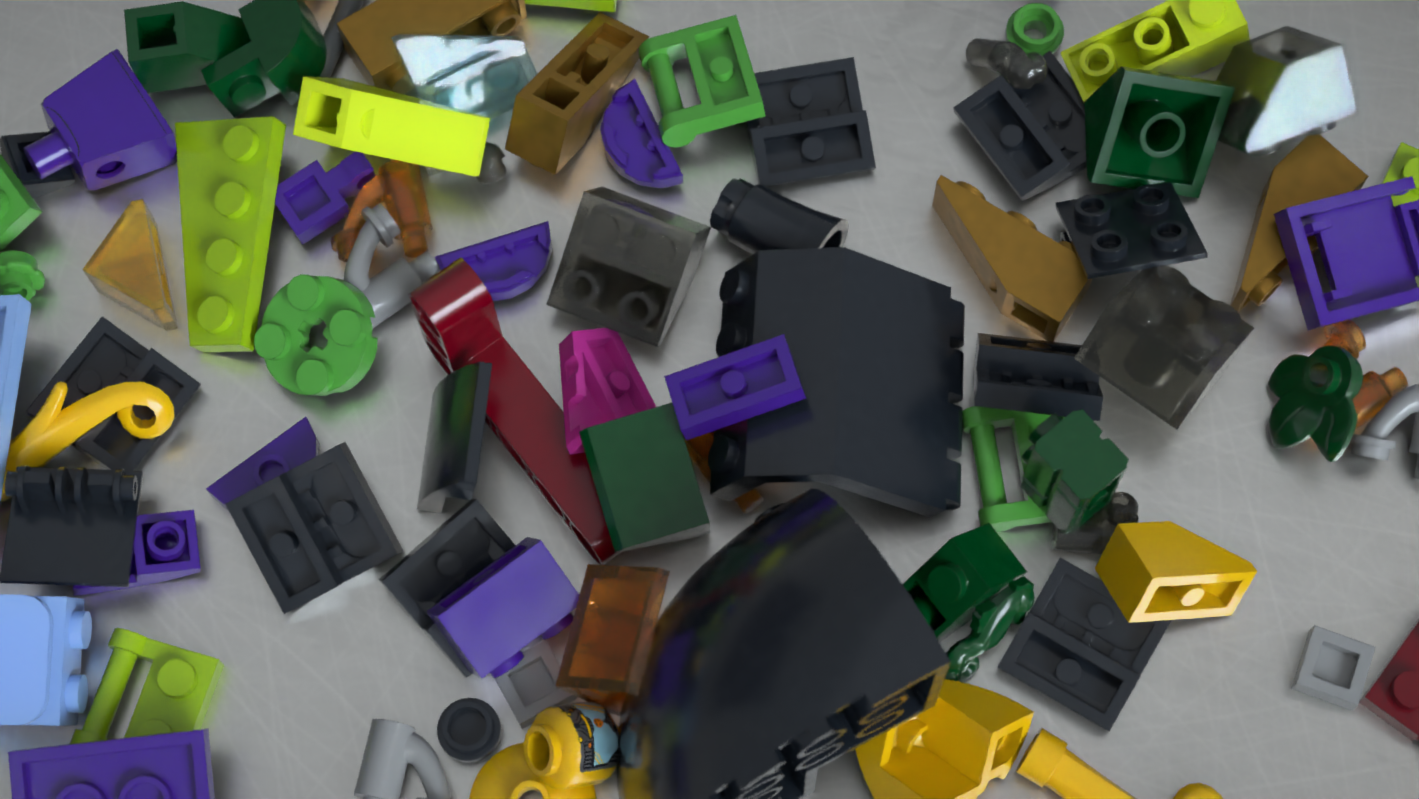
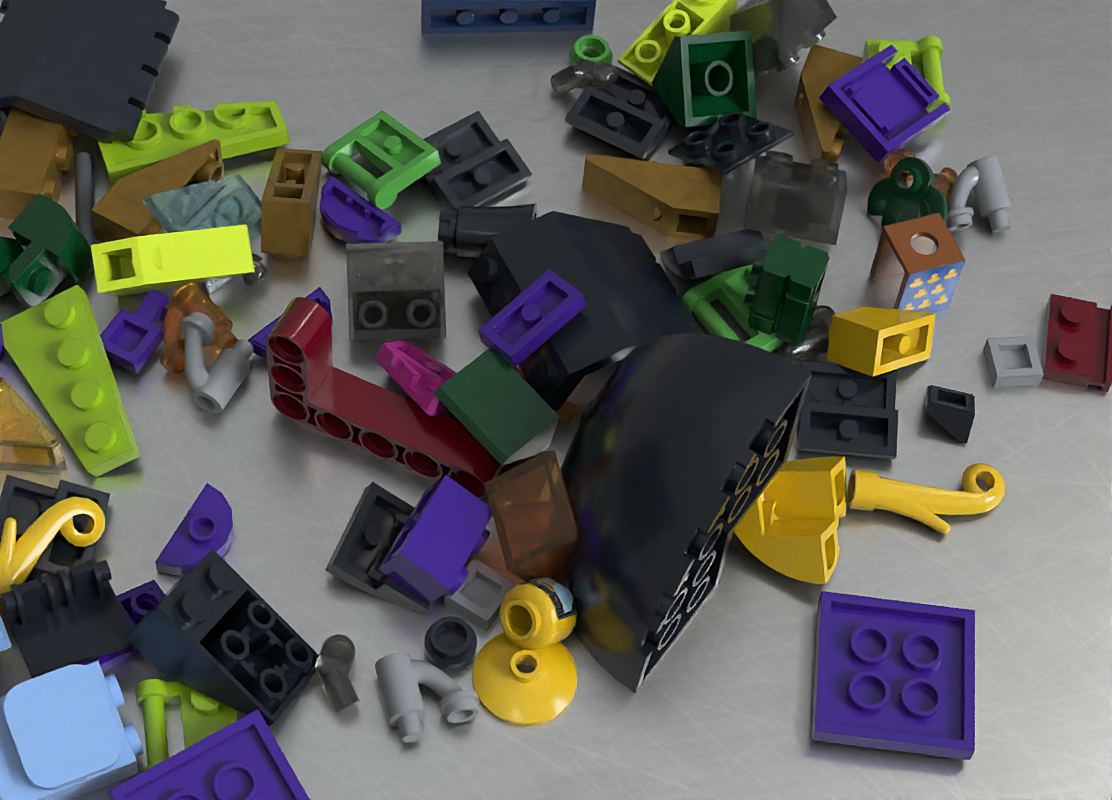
camera: 35 degrees left, 15 degrees down
black slope [225,442,403,614] -> none
bright green plate [254,274,378,396] -> none
black slope [417,362,492,513] -> none
none -> black slope [124,549,325,726]
none -> clear smoke arm [315,634,360,712]
none -> dark orange piece [869,213,966,313]
none -> black slope [925,385,975,443]

